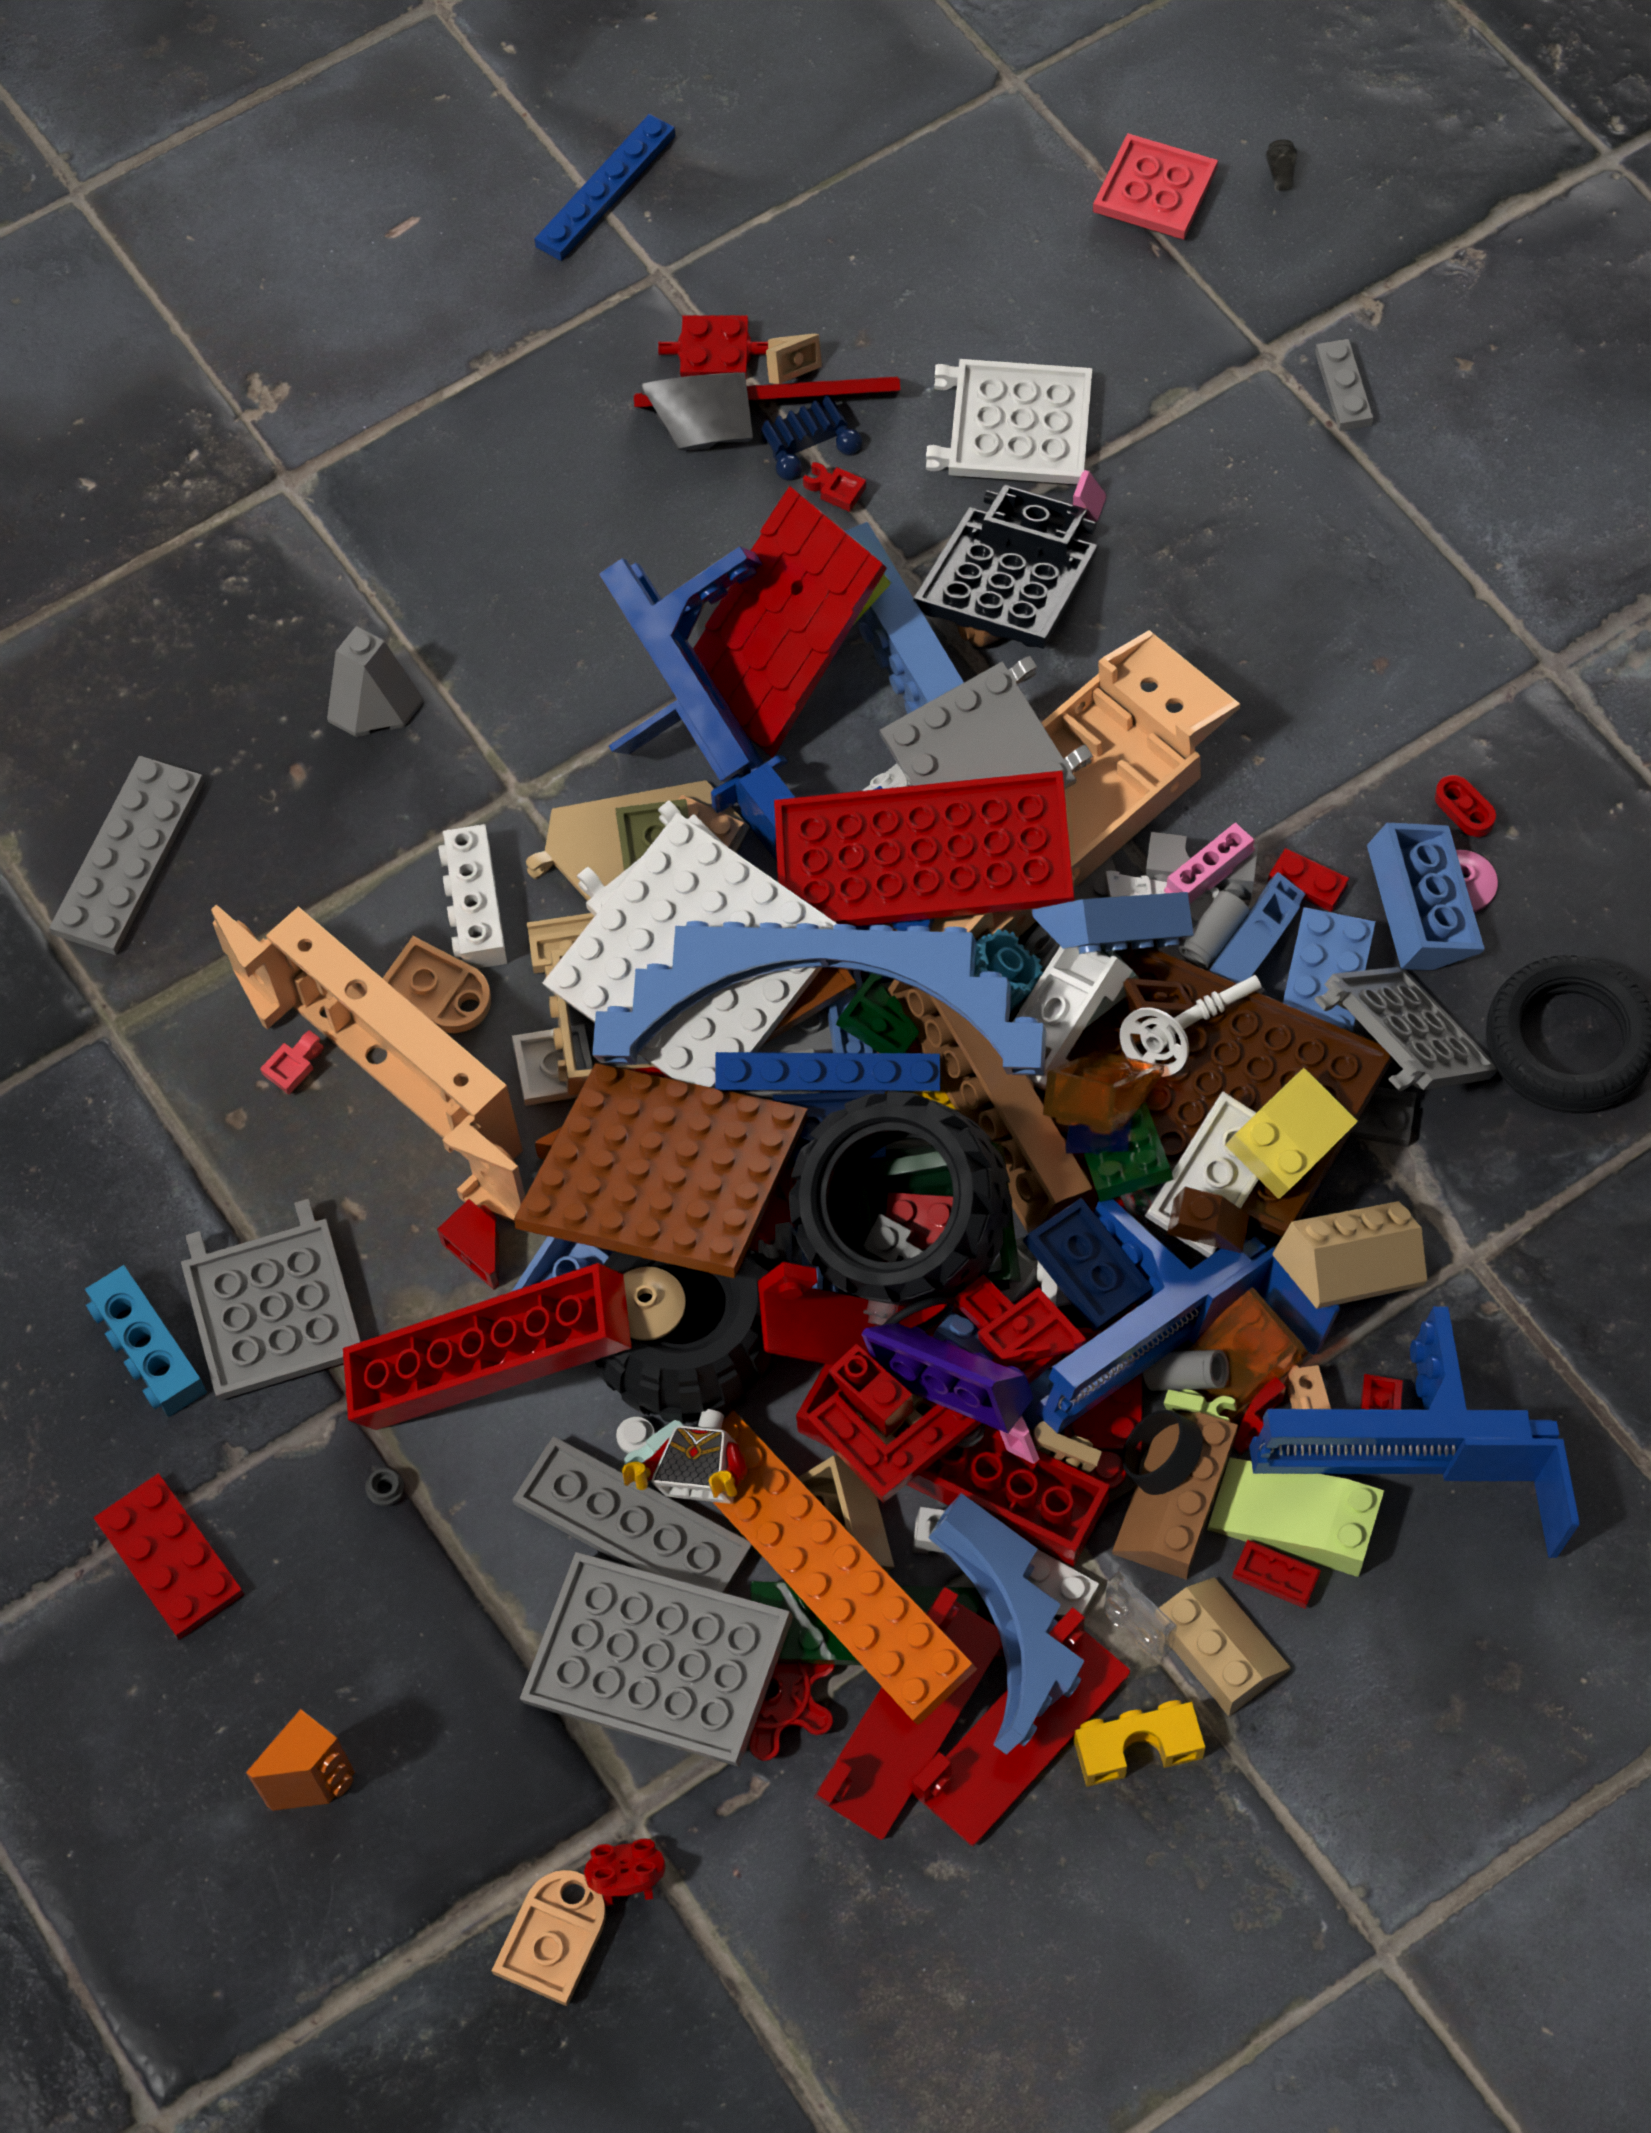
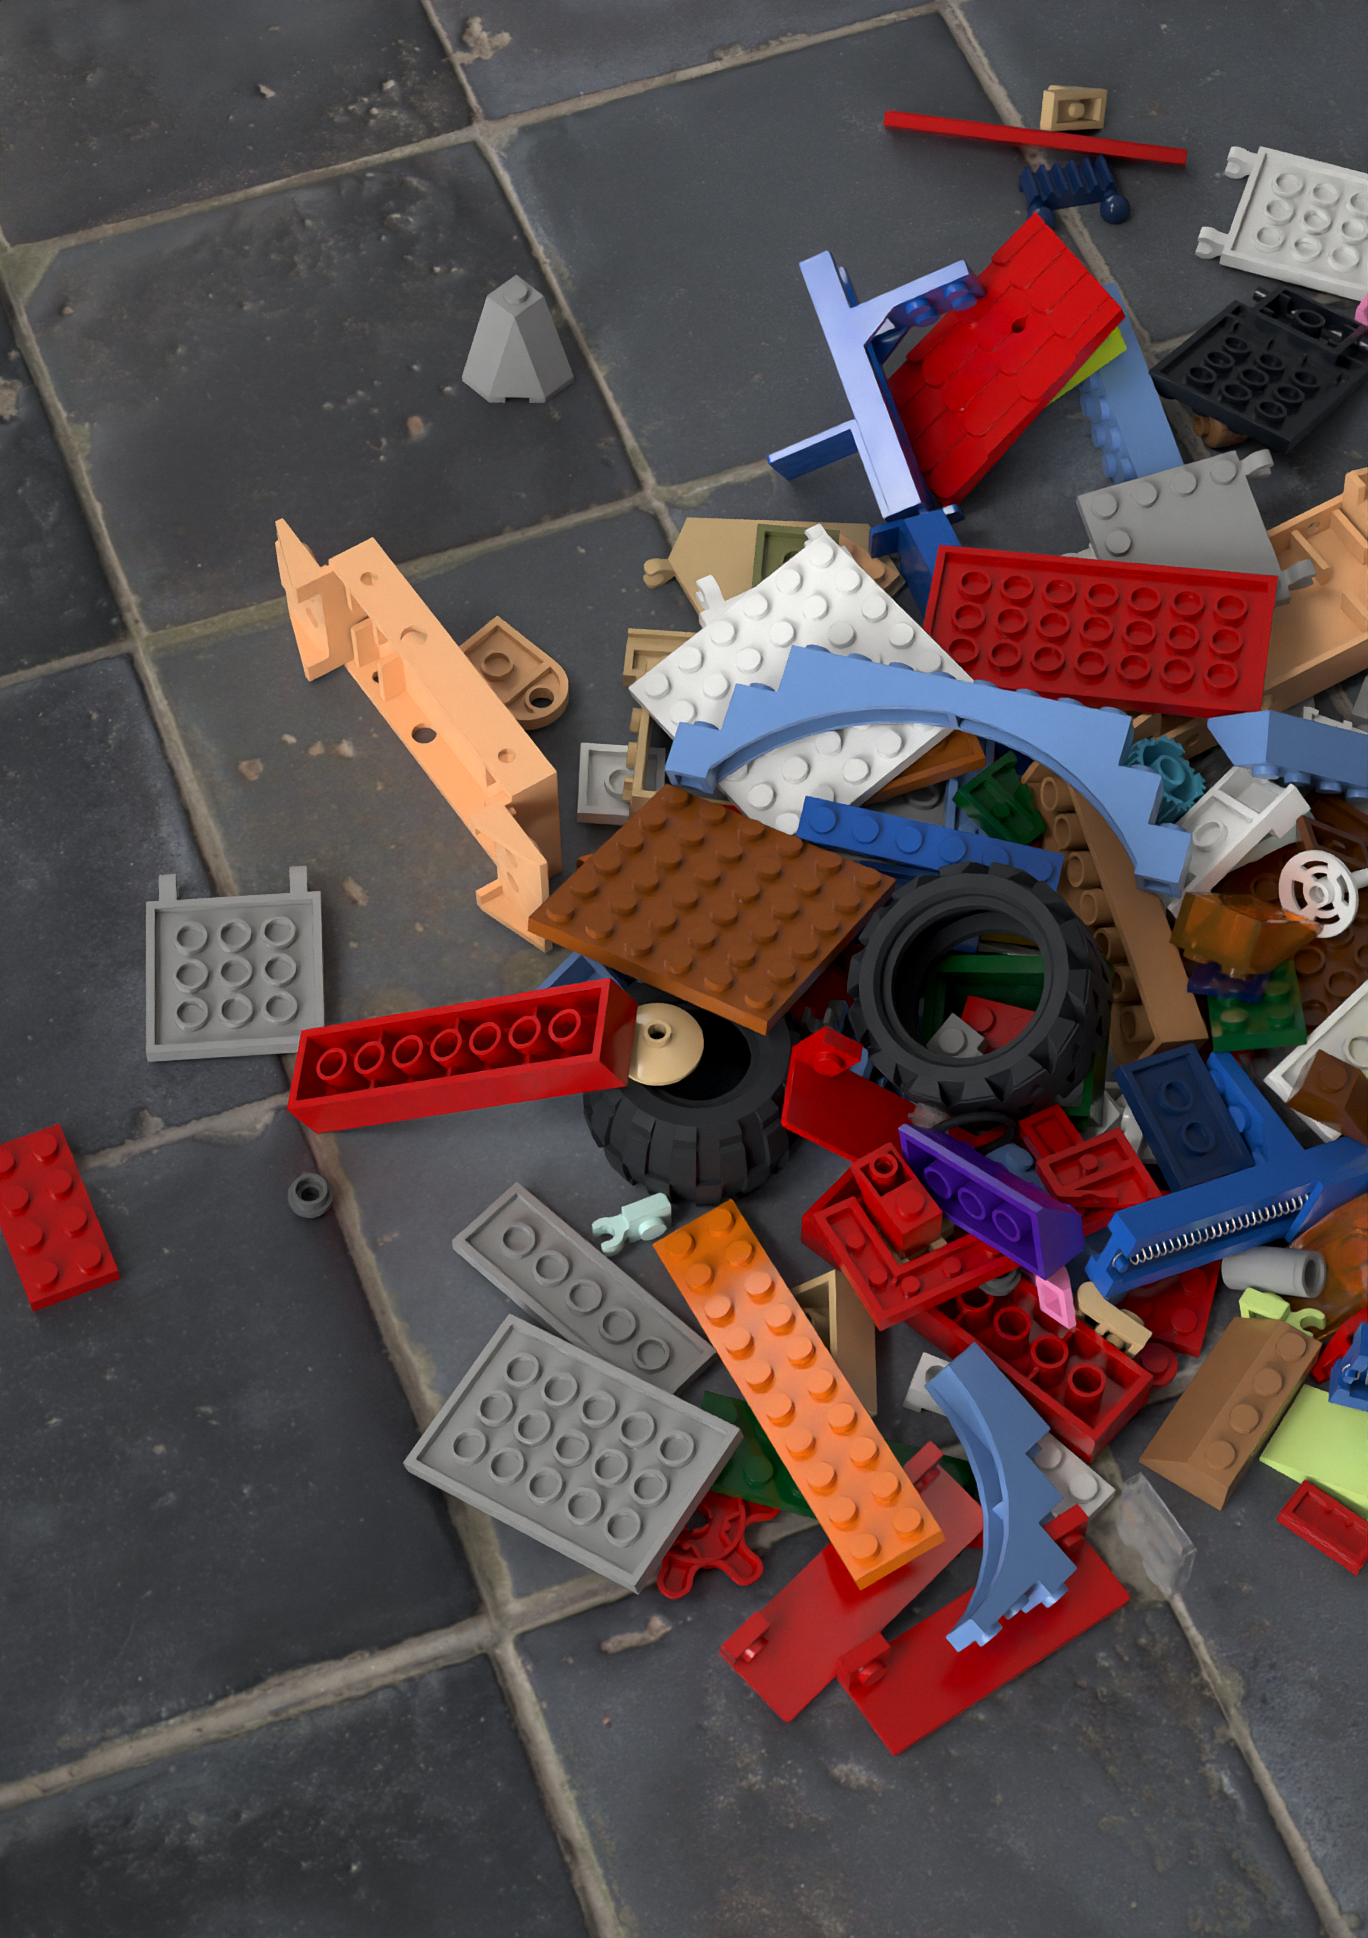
camera: 10 degrees right, 5 degrees down
light grey plate [49,756,205,955] -> none
dark azure brick [85,1265,207,1417] -> none
orange slope [246,1709,355,1811] -> none
coral plate [260,1030,324,1095] -> none
red slope [437,1199,499,1290] -> none
white brick [438,824,507,969] -> none
light nougat plate [491,1870,606,2007] -> none
red plate [584,1838,666,1906] -> none
white plate [616,1417,655,1454] -> none
torso [622,1409,748,1504] -> none
flat silver slope [640,373,753,450] -> none
red plate [658,315,768,379] -> none
red plate [803,462,866,512] -> none
yellow arch [1074,1700,1205,1787] -> none
black tyre [1122,1410,1203,1495] -> none
tan slope [1153,1577,1291,1716] -> none

